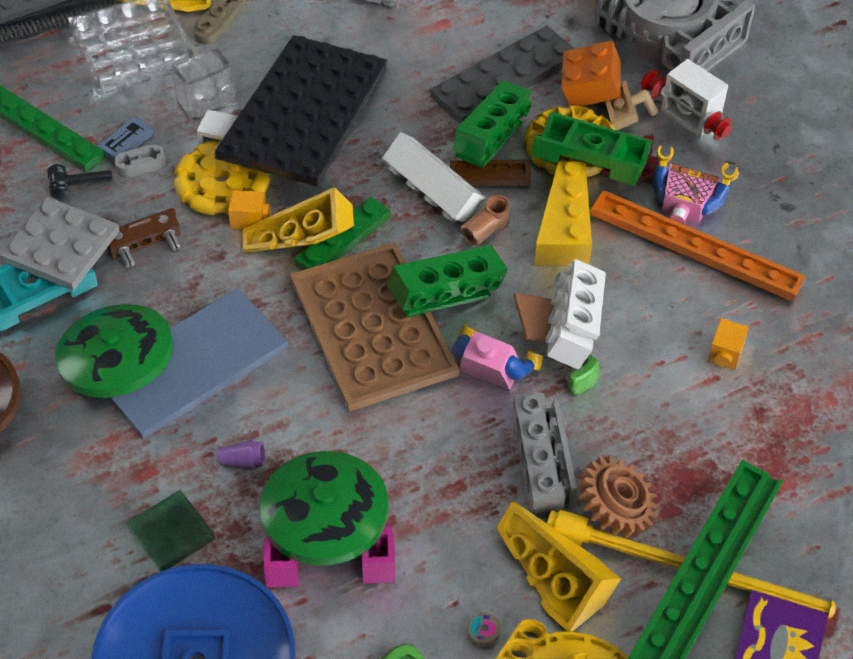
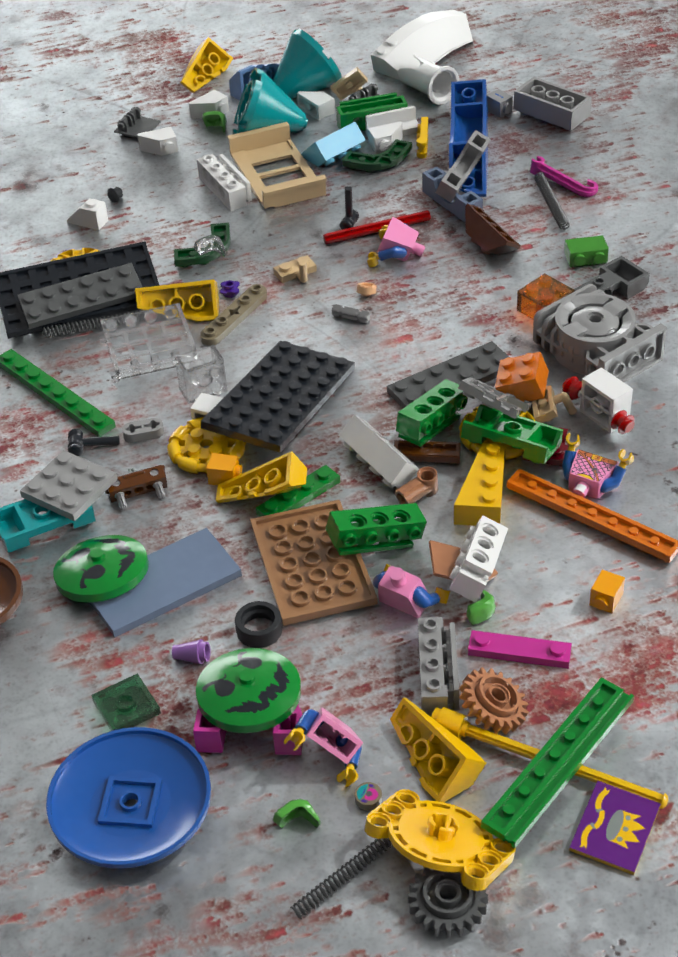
camera: 10 degrees right, 10 degrees down
sand blue tile [97,116,154,162] -> none
none -> black tyre [235,601,283,648]
none -> torso [284,707,363,788]
none -> light grey wing [458,377,532,419]
none -> dark pink plate [468,630,572,669]

